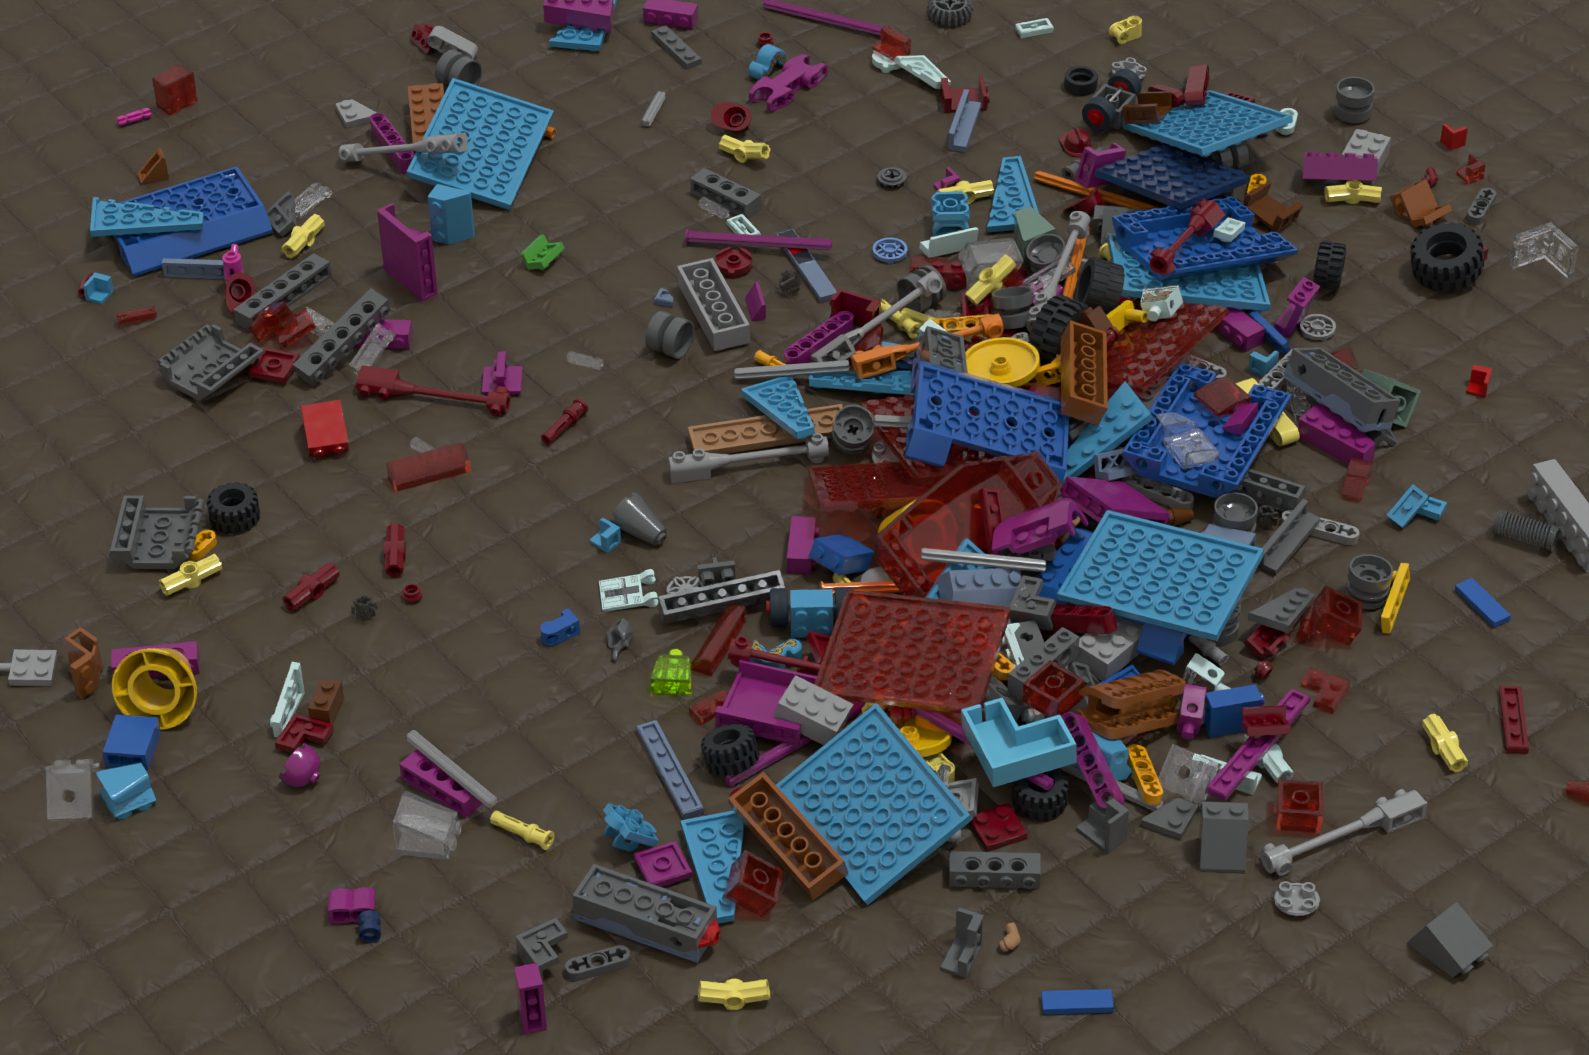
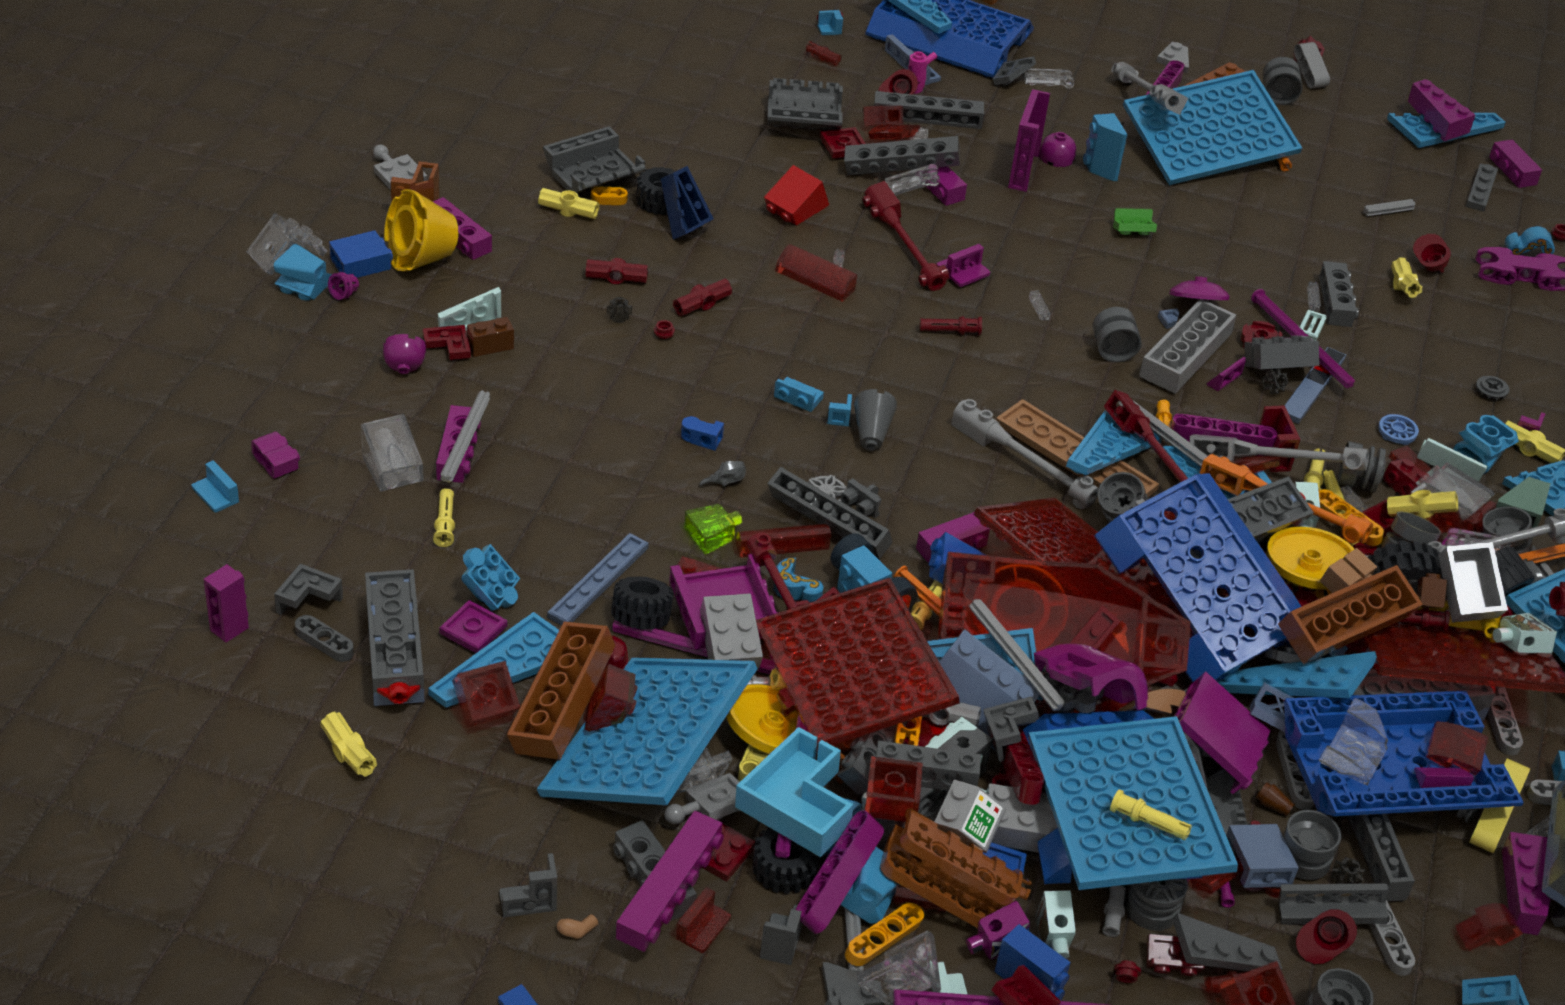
camera: 50 degrees right, 0 degrees up
light yellow piece [282,214,325,259] -> none
dark blue wheel [358,910,381,943] -> none
light aqua flag [599,569,658,612] -> none
none -> dark azure panel [192,460,239,513]
none -> magenta piece [328,272,359,300]
none -> clear red slope [585,664,638,732]
none -> magenta brick [616,810,724,952]
none -> dark blue wedge [661,166,714,240]
none -> clear red panel [676,887,731,953]
none -> dark azure bracket [774,377,824,412]
none -> slope [934,780,1006,853]
none -> dark red bar [1104,390,1188,483]
none -> light yellow pin [1110,789,1192,841]
none -> magenta dish [1169,276,1230,300]
none -> dark grey piece [1245,335,1319,369]
none -> dark red piece [1296,909,1357,964]
none -> medium nougat piece [1320,548,1377,593]
none -> light grey piece [1438,542,1507,623]

